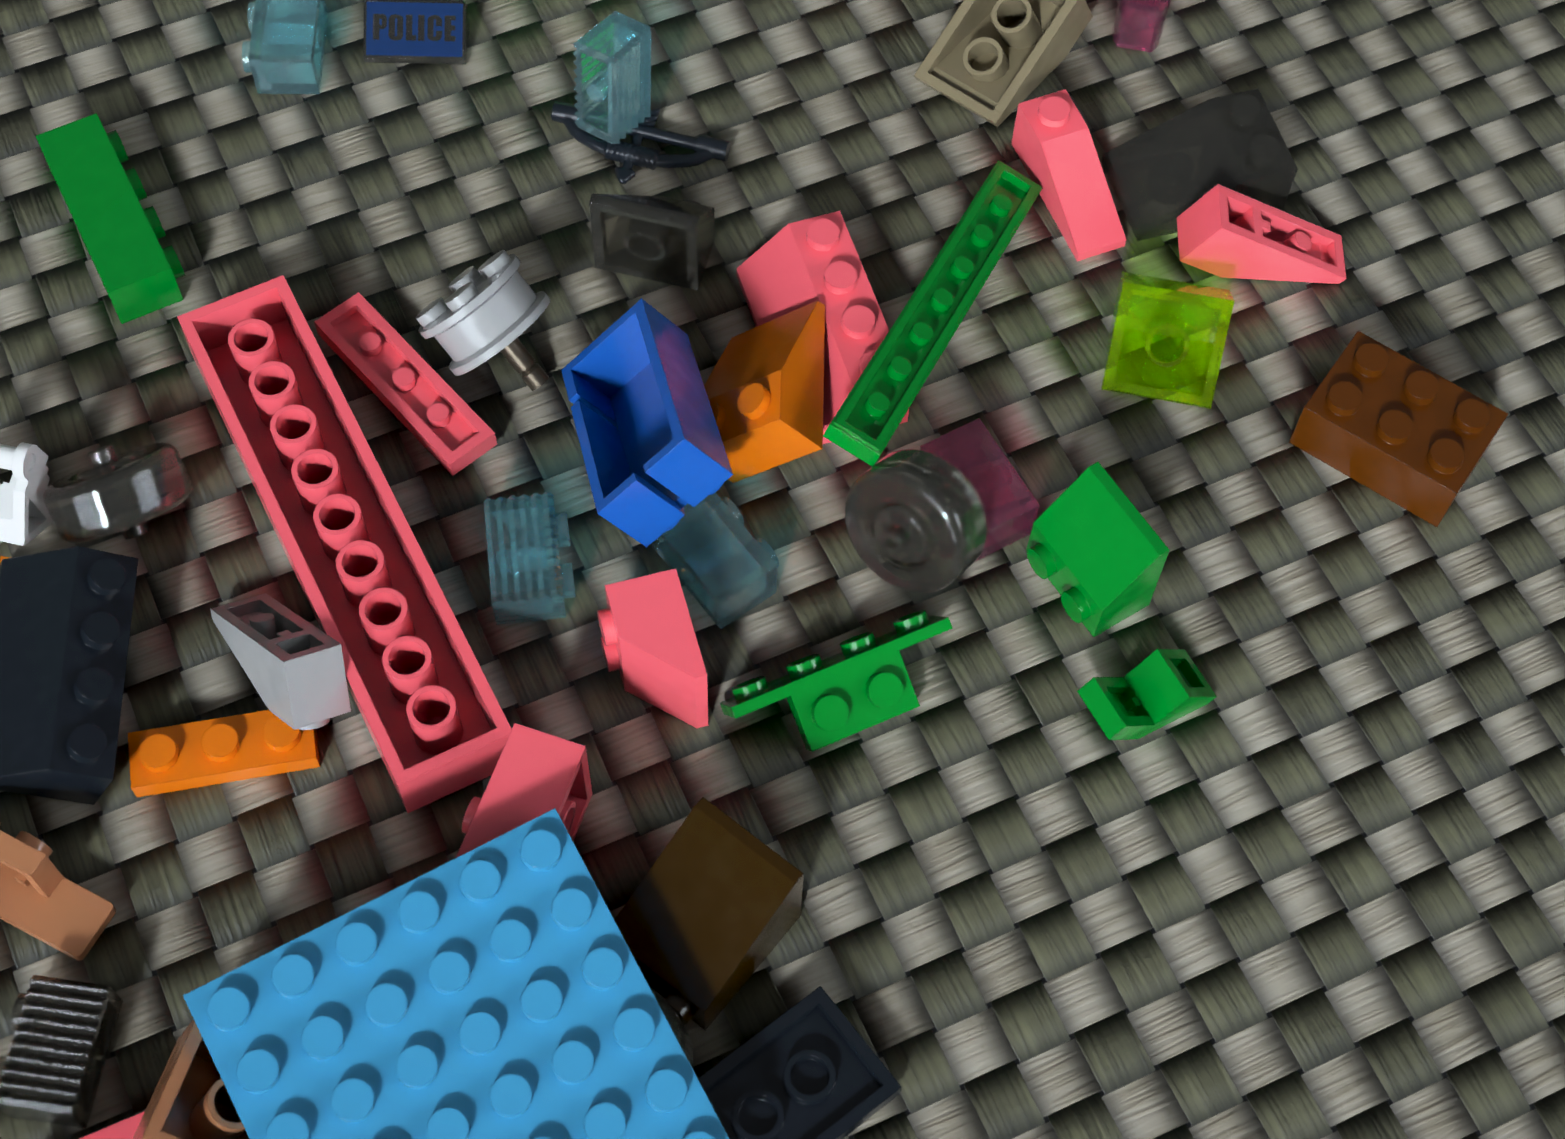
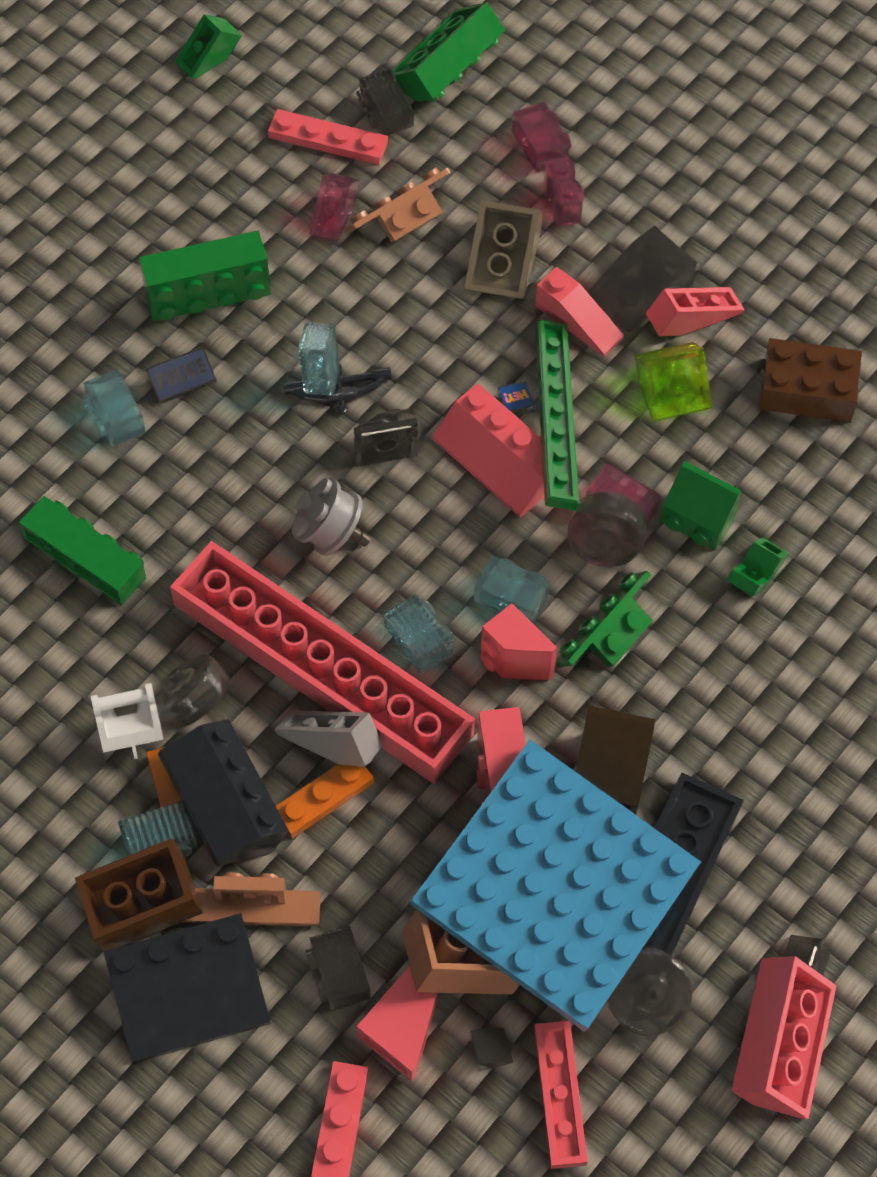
camera: 25 degrees left, 0 degrees up
coral plate [314,292,497,476] -> none
blue piece [561,298,733,547] -> none
orange slope [704,300,825,483] -> none
none -> tile [497,381,536,416]

